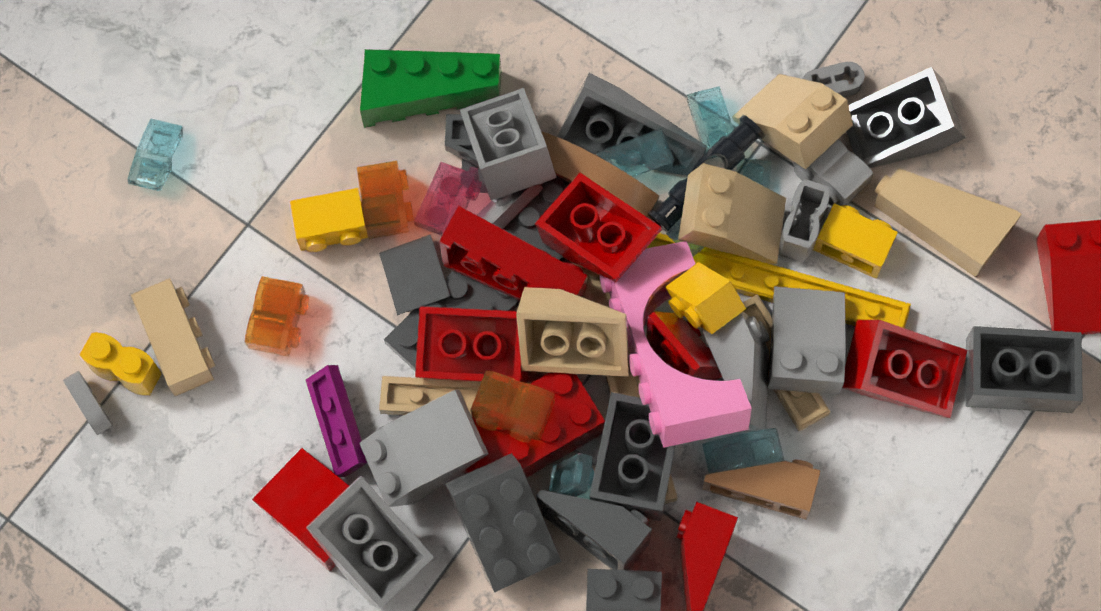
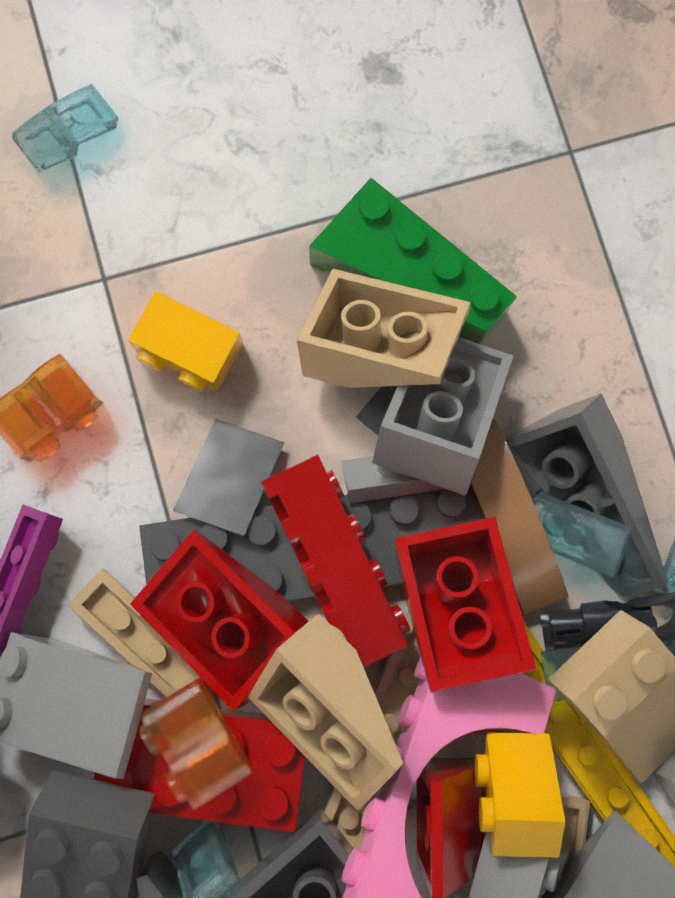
camera: 30 degrees right, 10 degrees up
clear orange brick [357,161,414,239] -> none
clear pink bracket [414,162,482,236] -> none
none -> tan slope [297,269,470,388]

